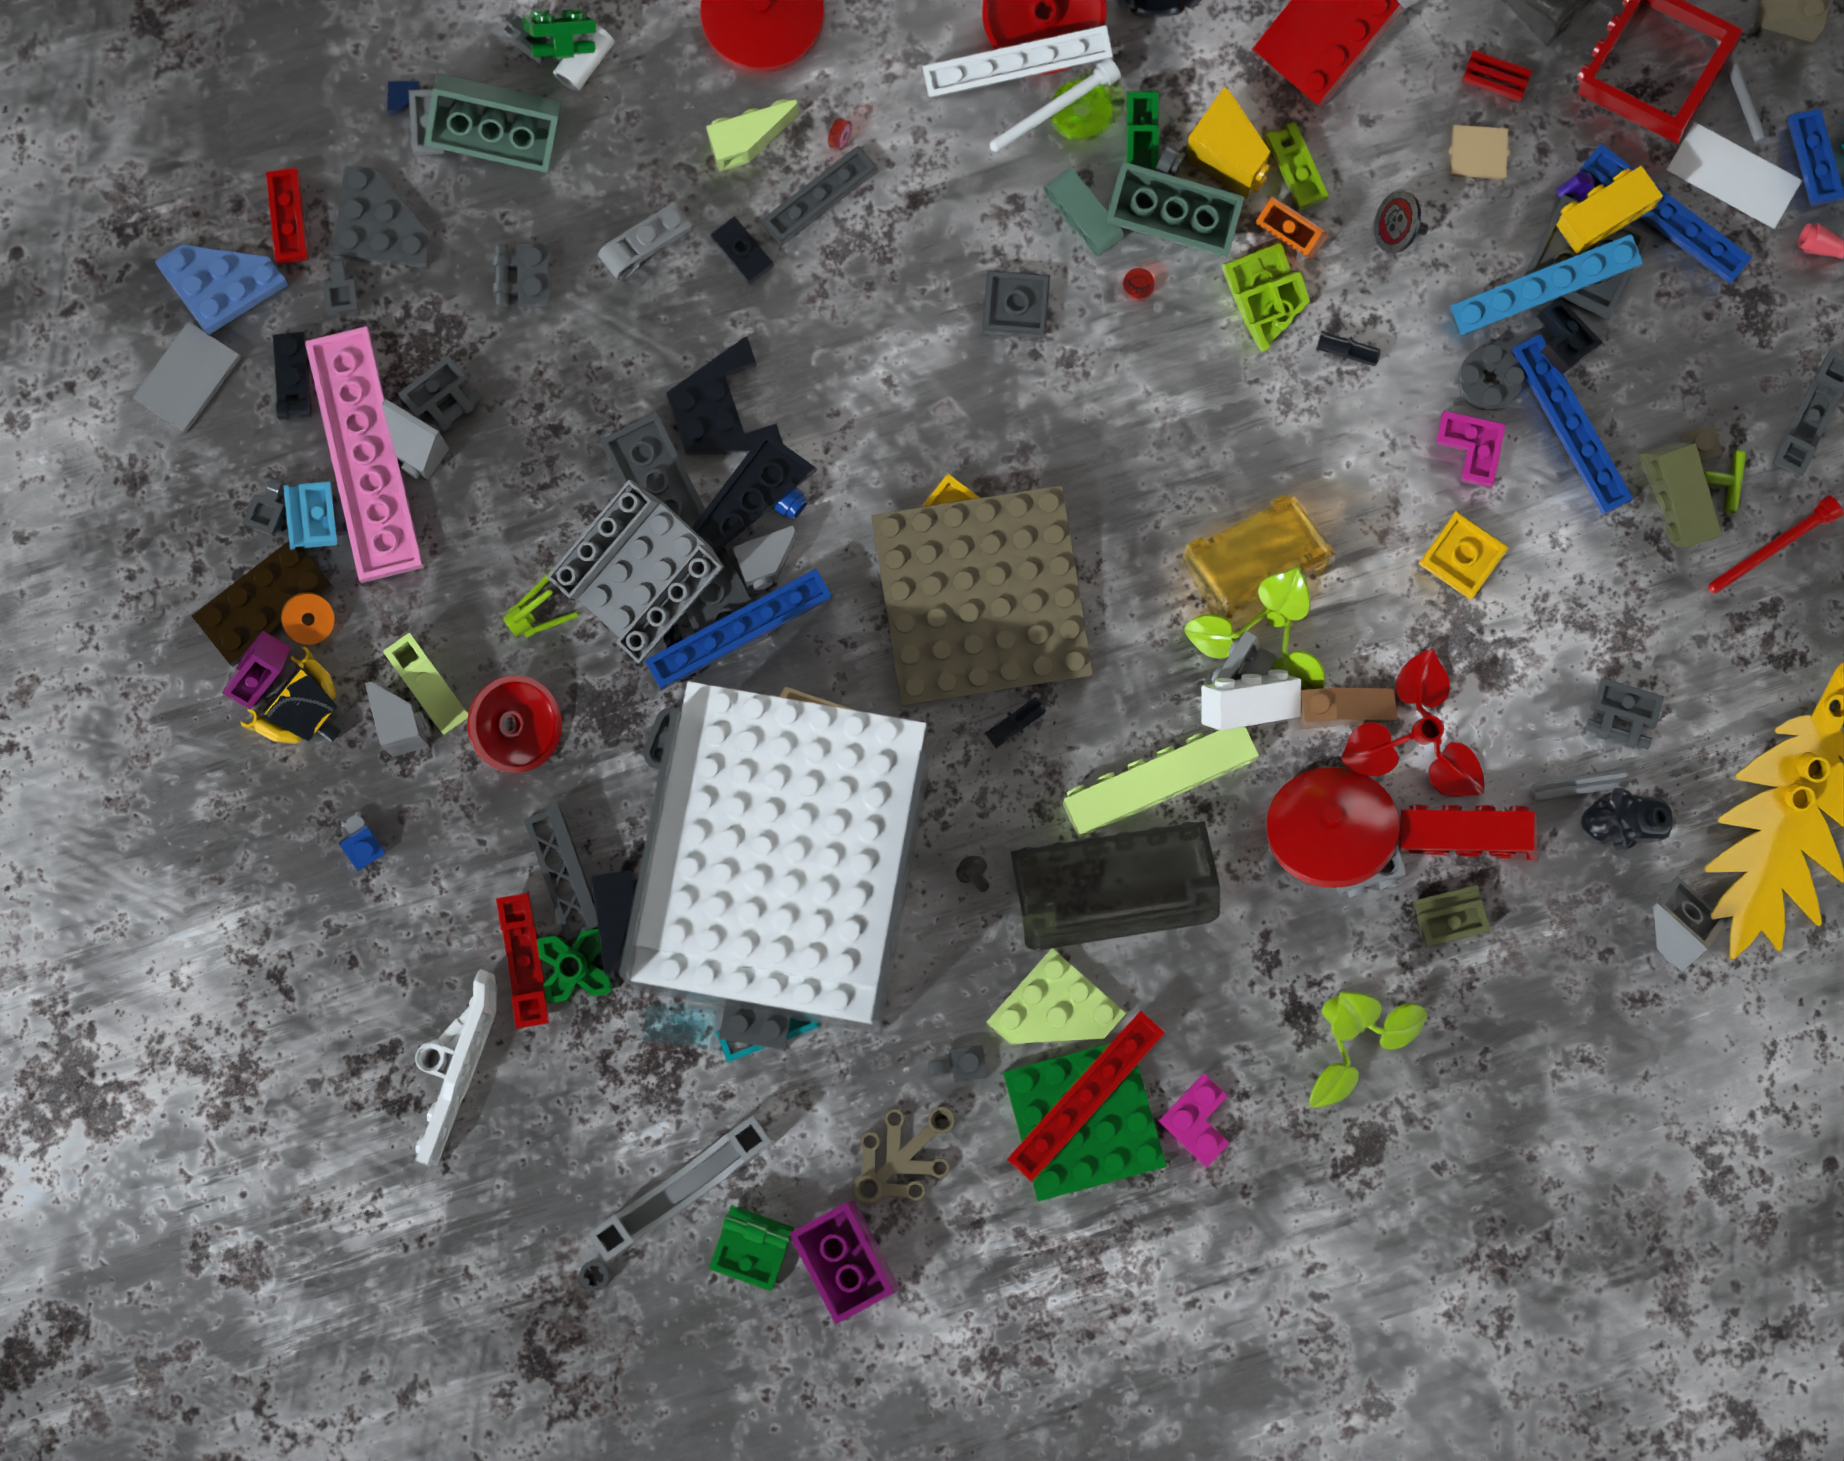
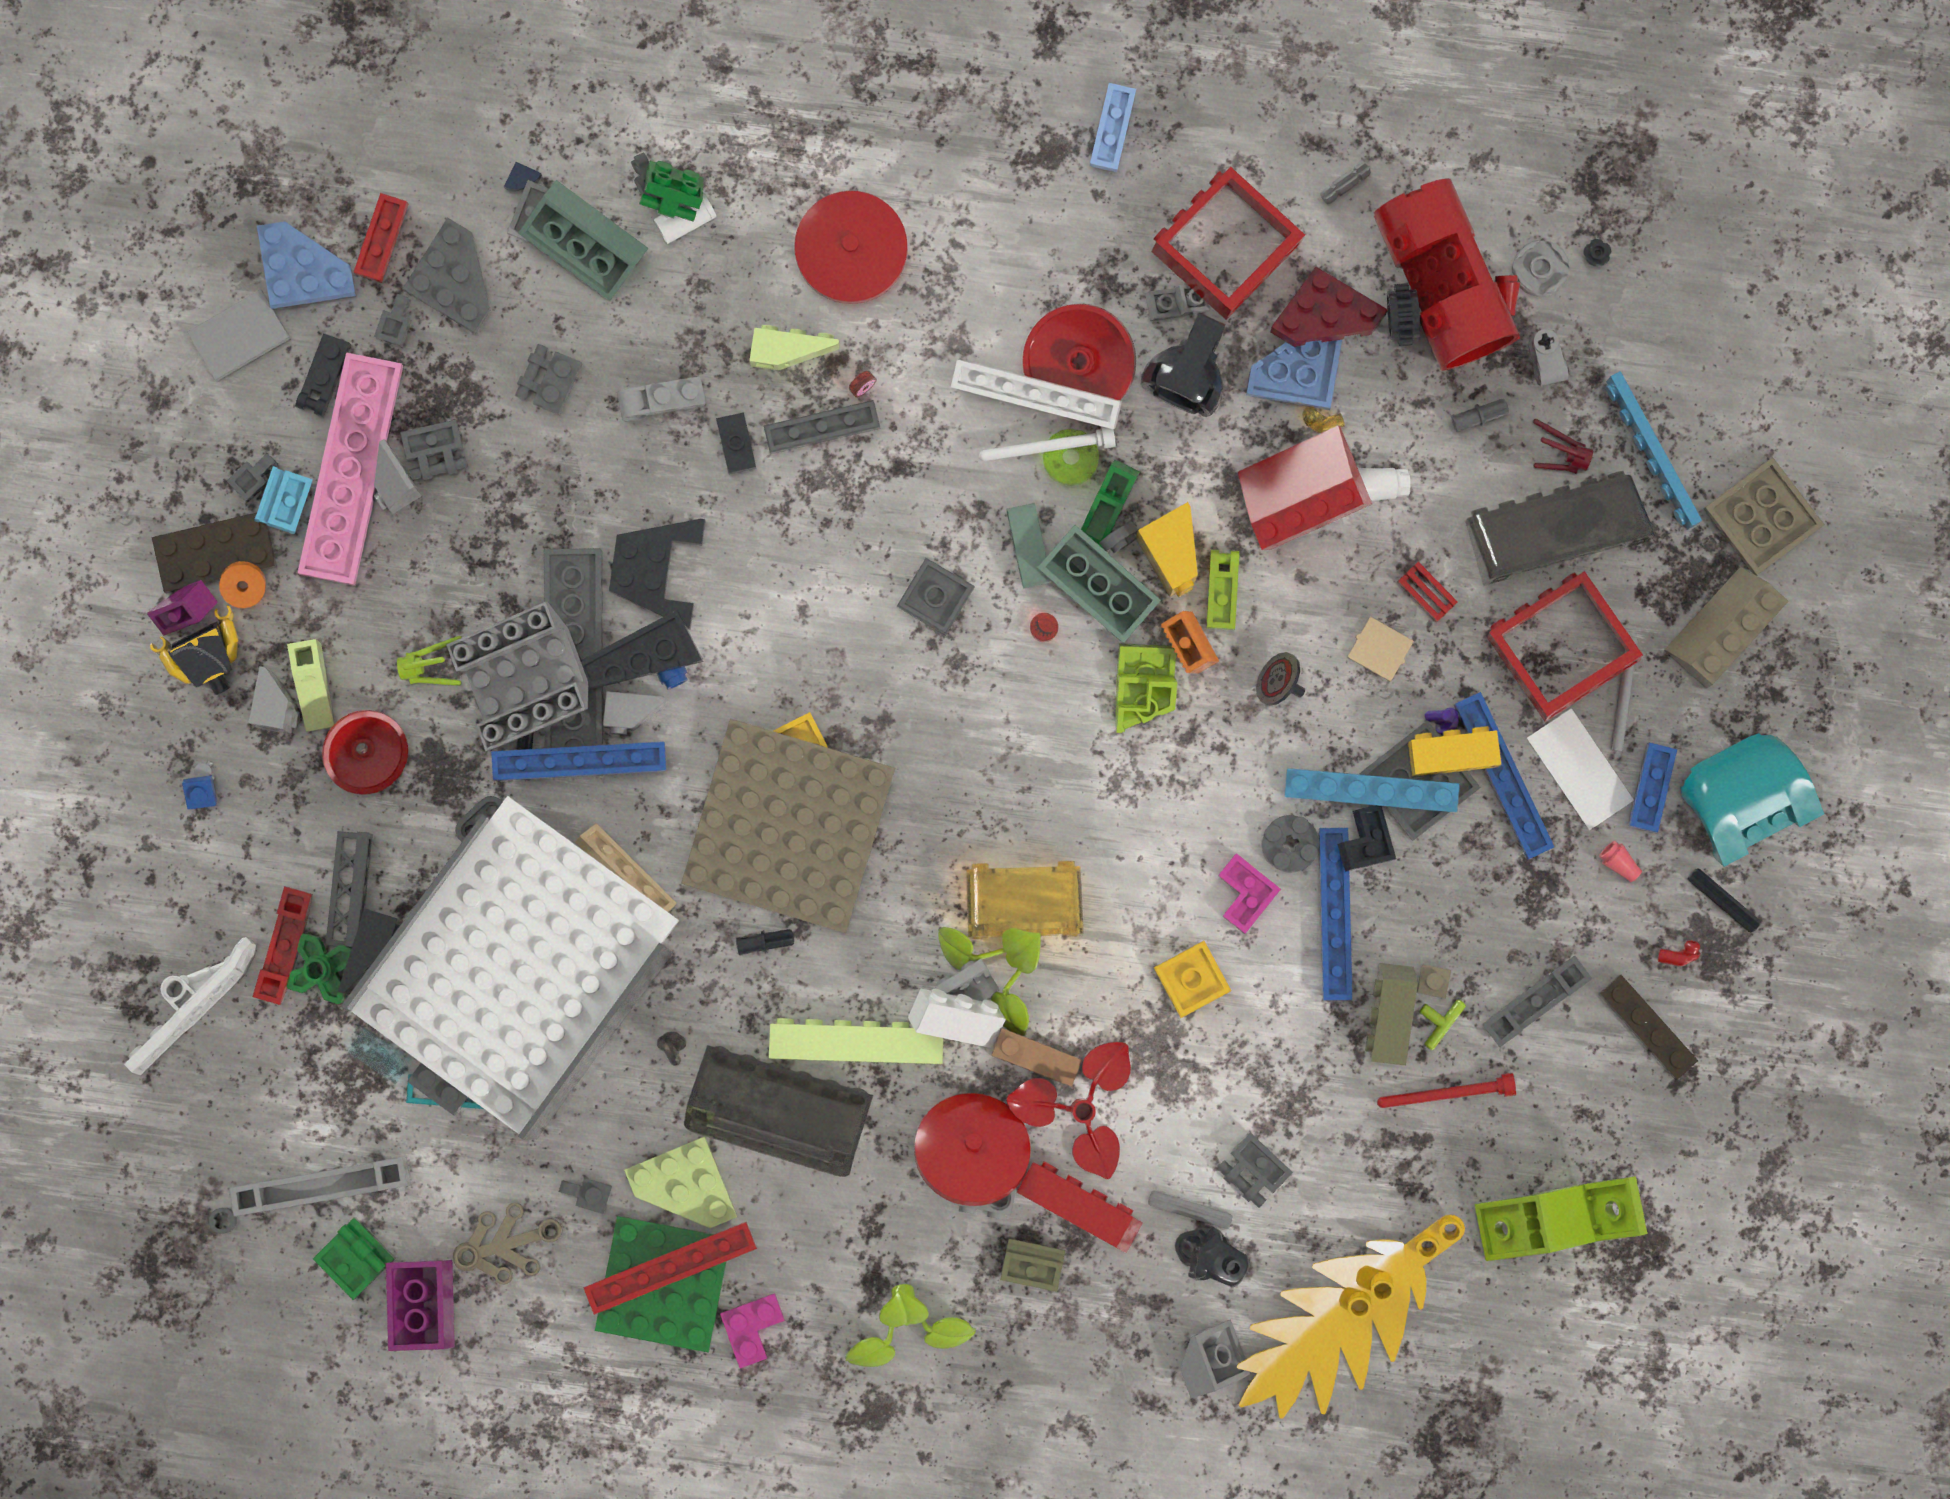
camera: 20 degrees right, 5 degrees up
black axle [1316,330,1381,366] -> none

